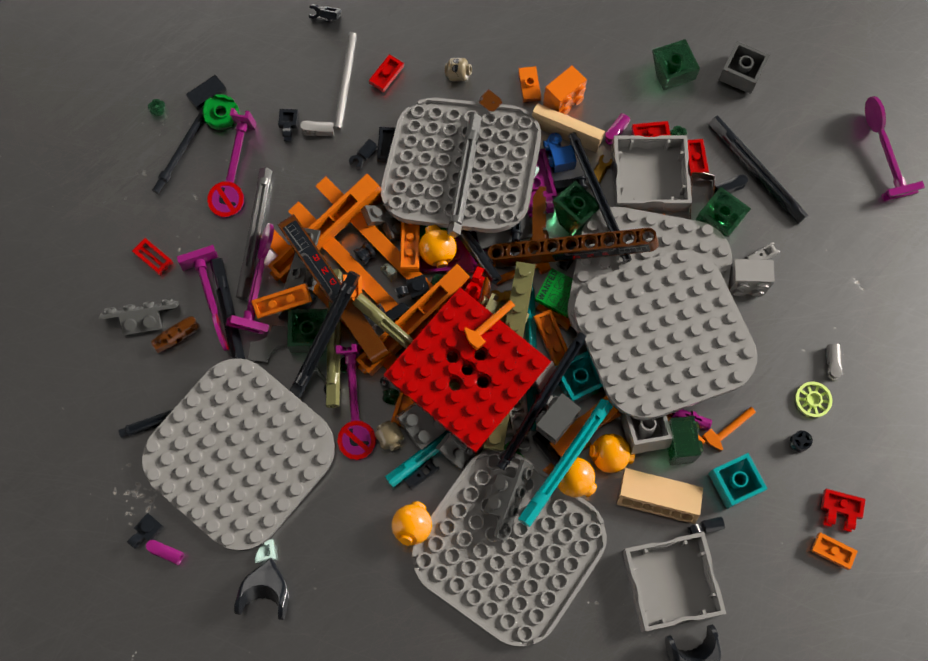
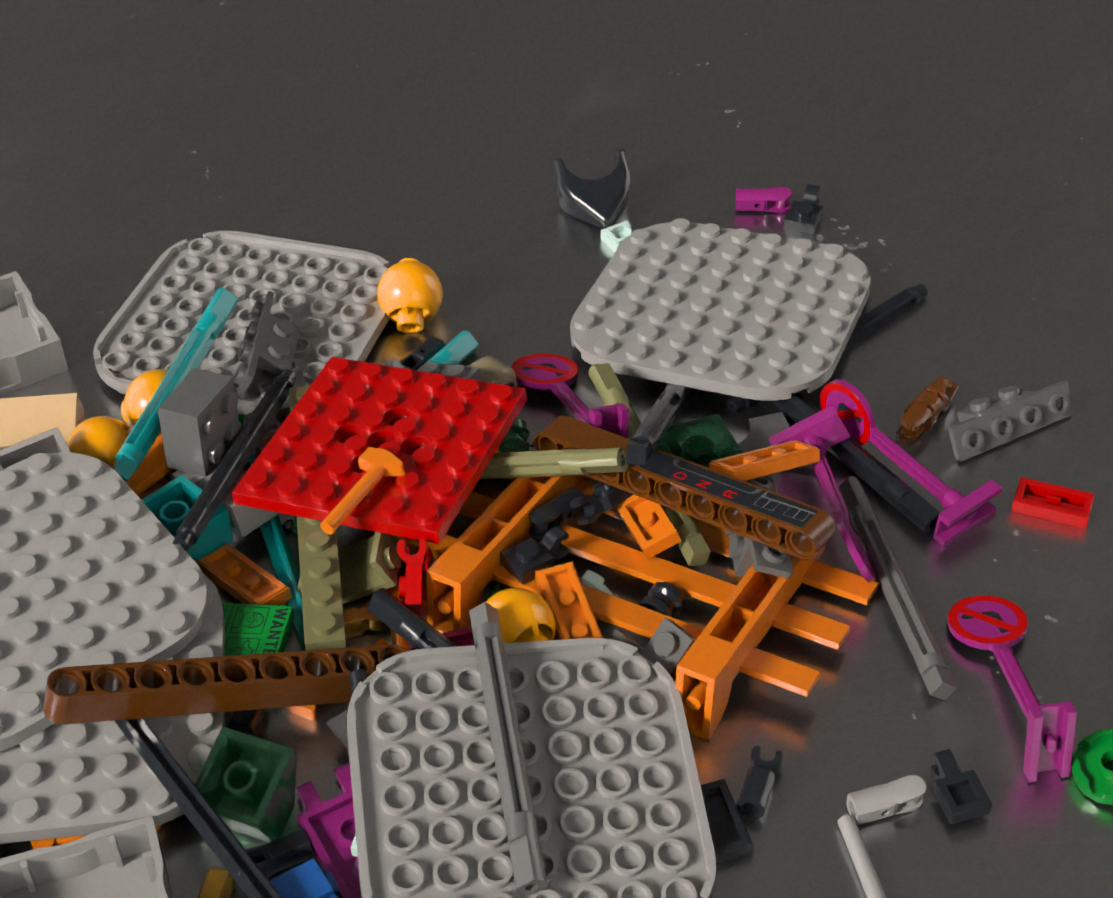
camera: 165 degrees right, 30 degrees down
reddish brown piece [530,186,549,240] -> none

